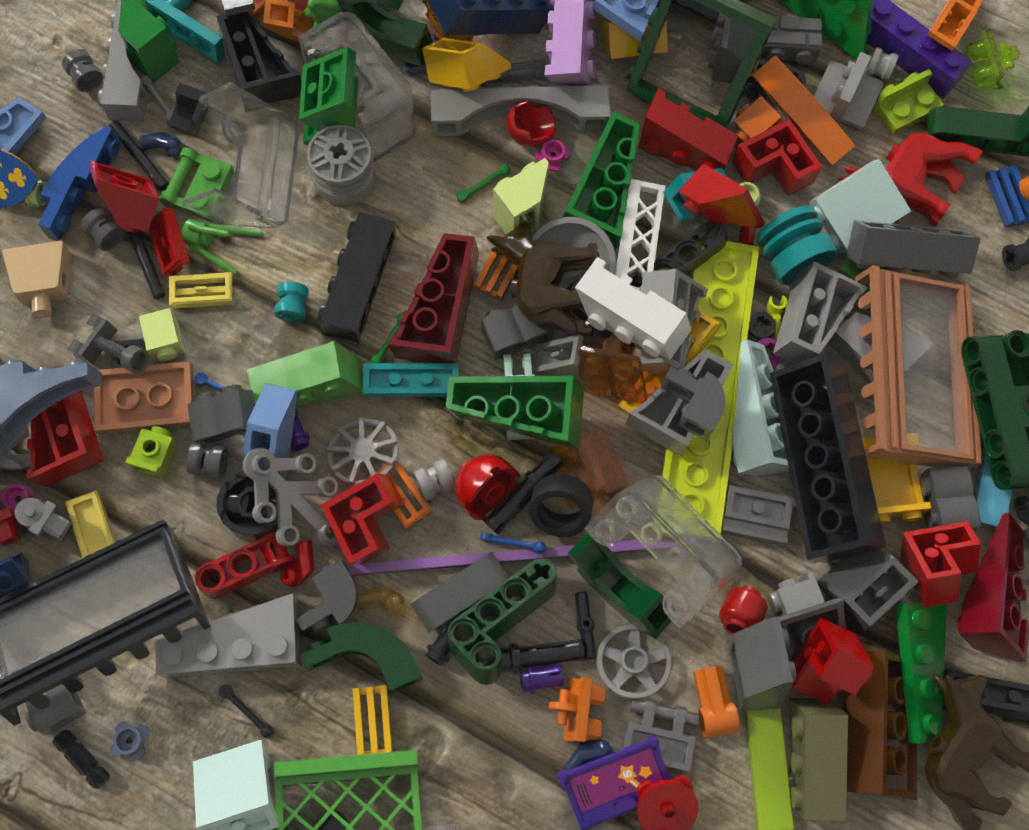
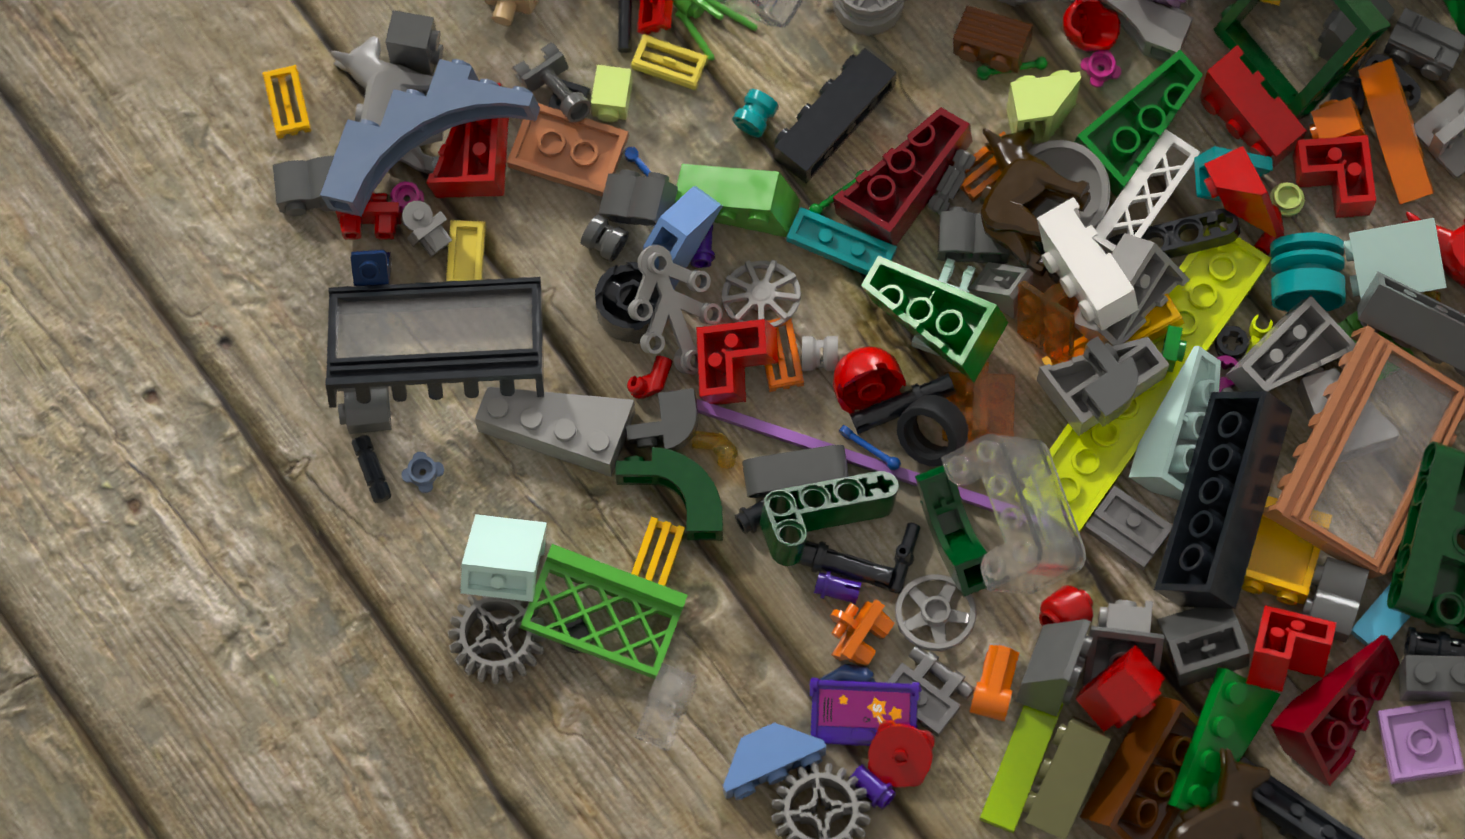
camera: 30 degrees right, 0 degrees up
lime brick [125,426,178,480] -> none
red piece [195,531,295,599] -> none
black hinge [219,685,274,738] -> none
none -> dark grey axle [927,149,976,215]
none -> reddish brown brick [953,5,1033,73]
none -> green plate [1162,325,1187,372]

